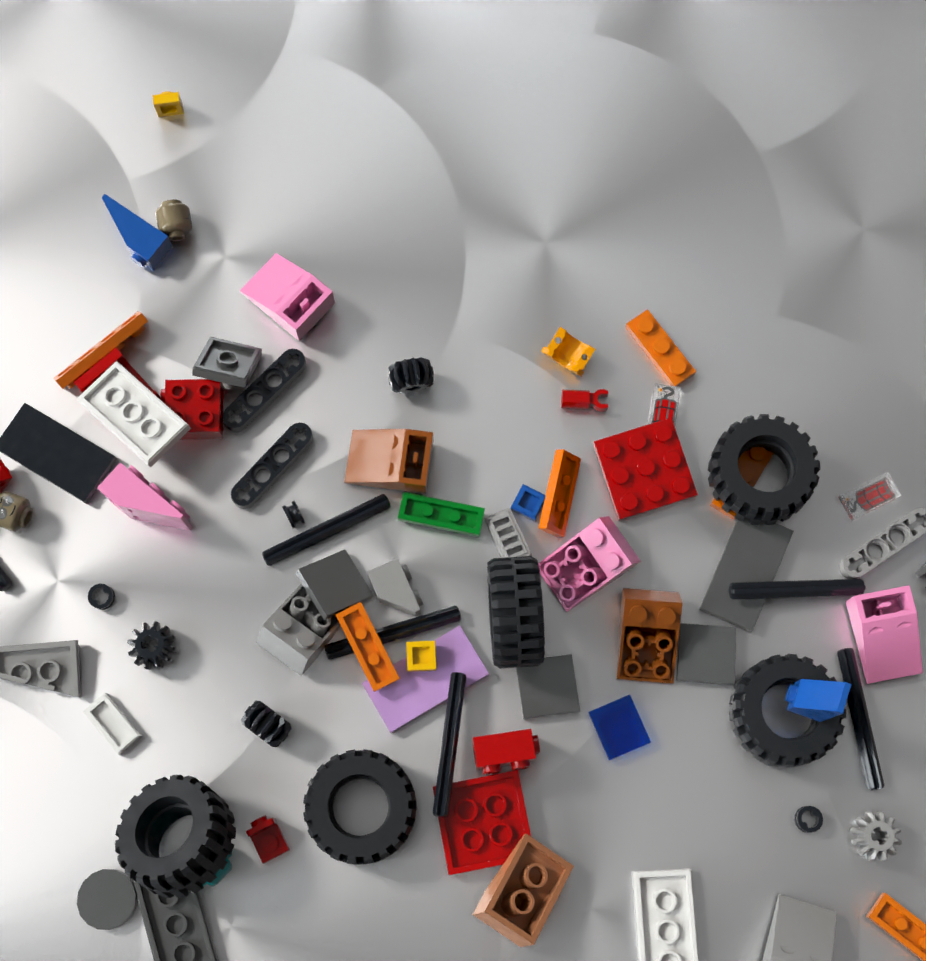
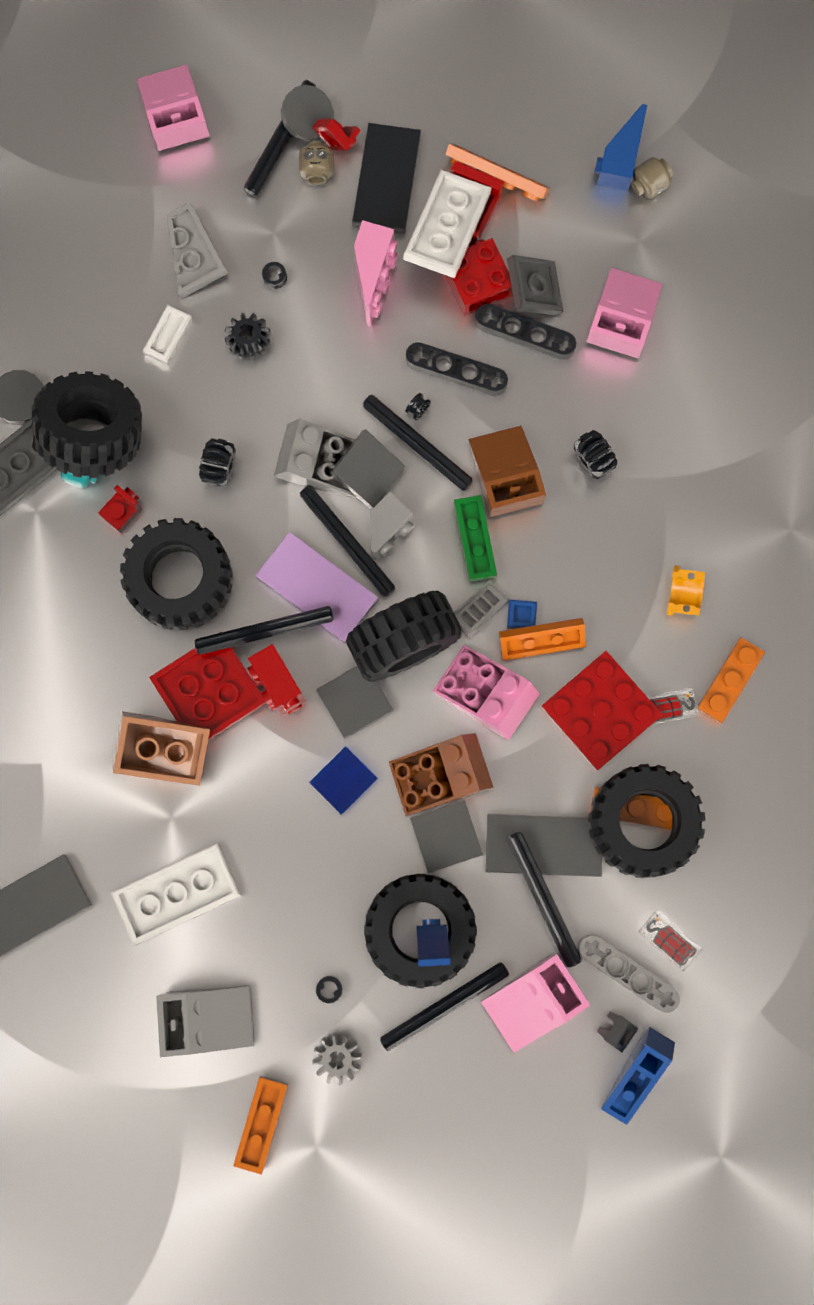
camera: 70 degrees right, 5 degrees up
yellow plate [152,91,184,117] -> none
orange plate [336,602,400,692] -> none
yellow plate [406,641,436,672] -> none
red bar [561,389,608,412] -> none

